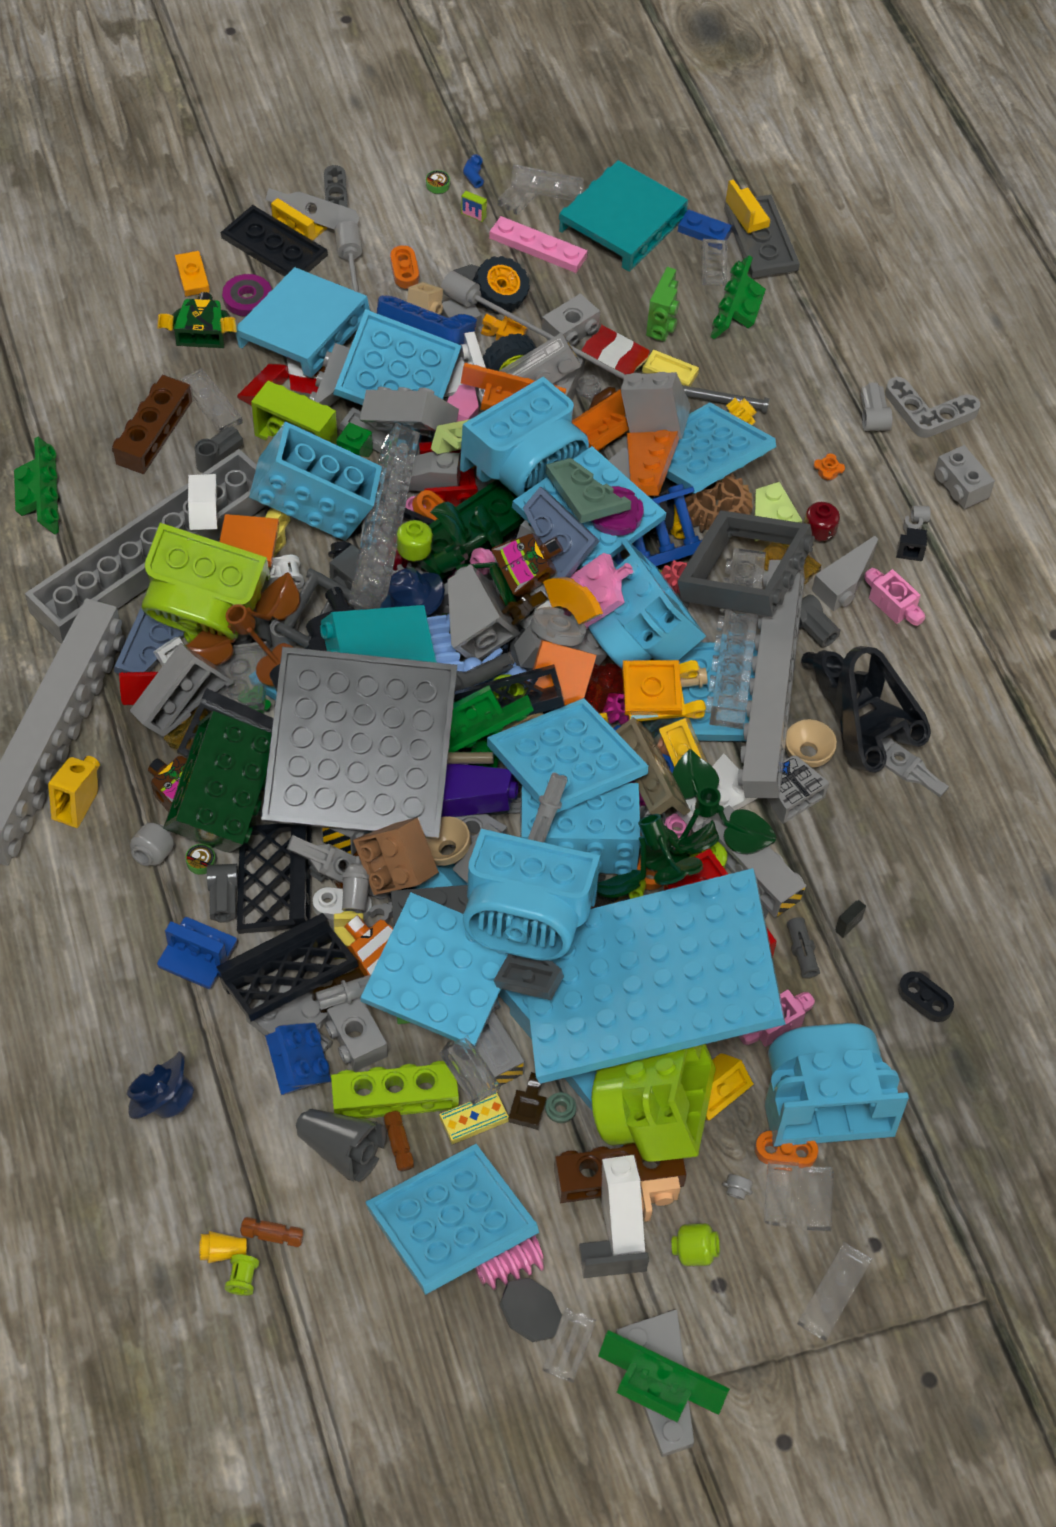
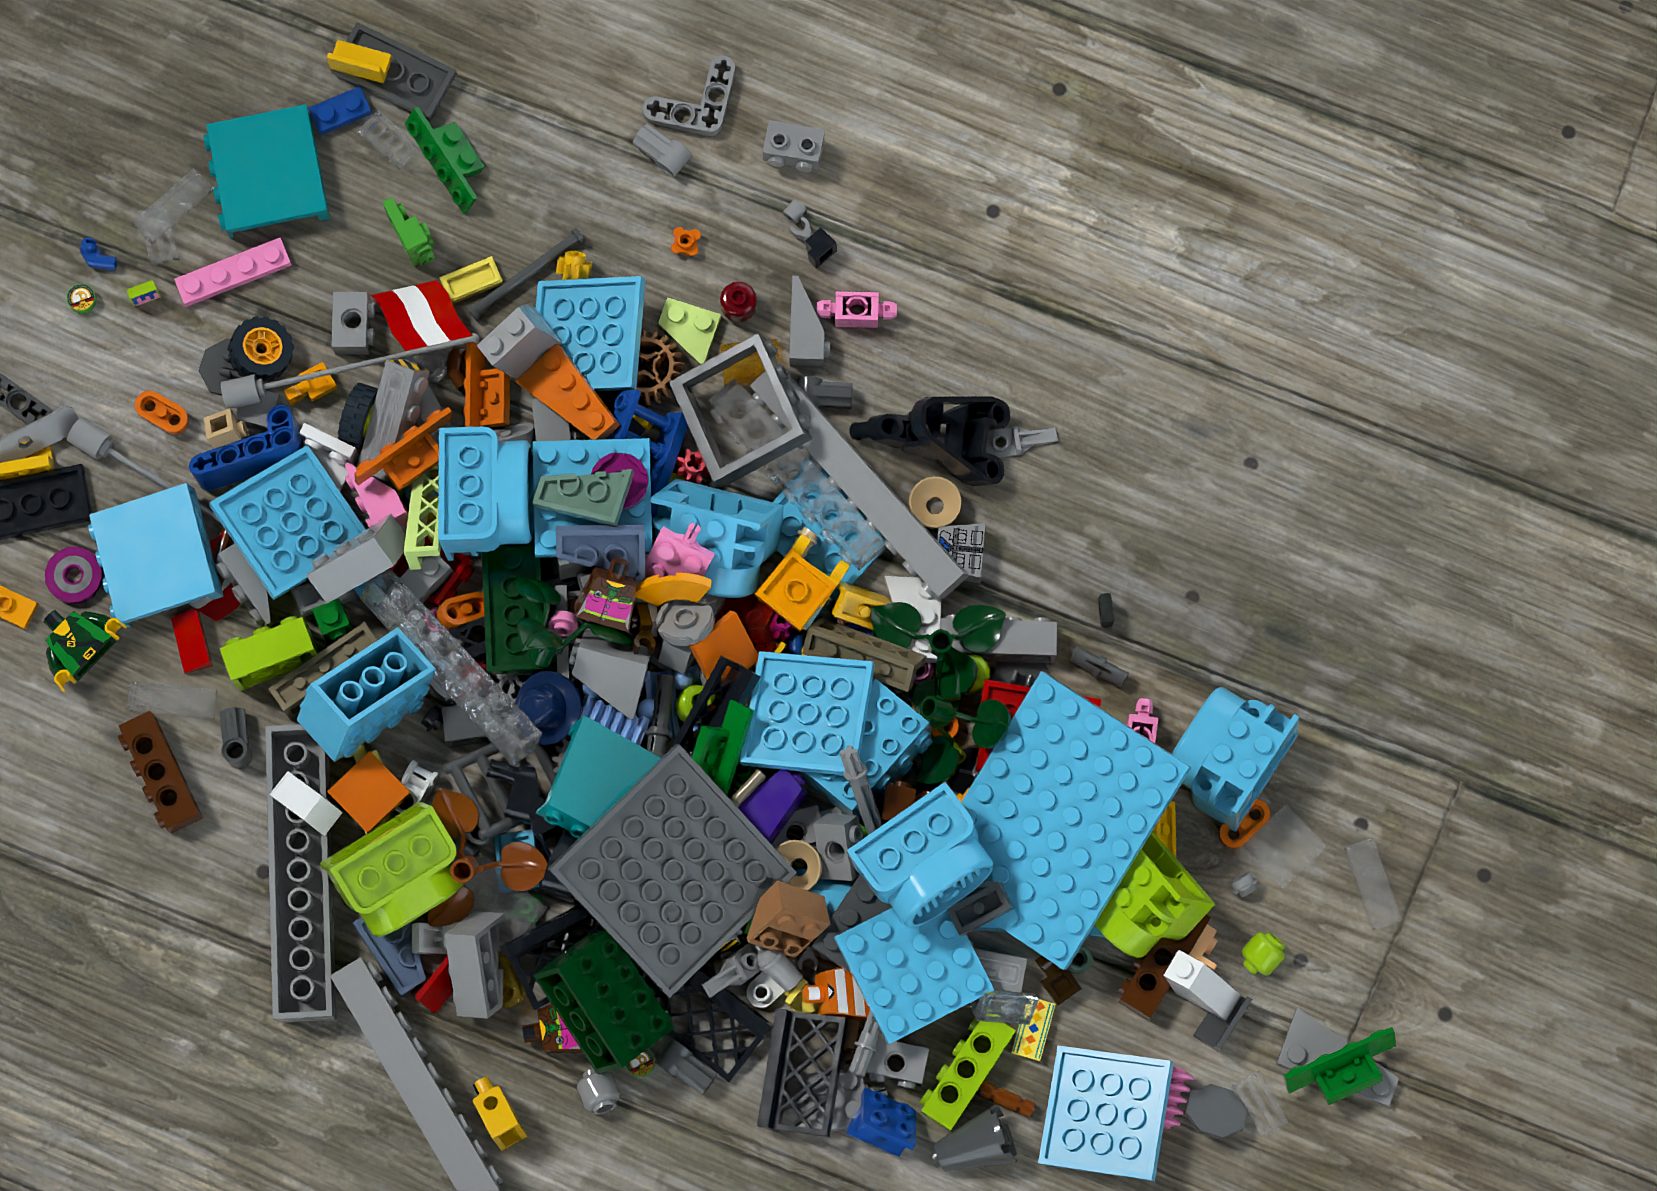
camera: 45 degrees left, 20 degrees up
green bracket [14,436,59,535] -> none
blue bracket [157,917,237,989] -> none
lime head [396,520,433,561] -> none
black plate [898,971,954,1022] -> none

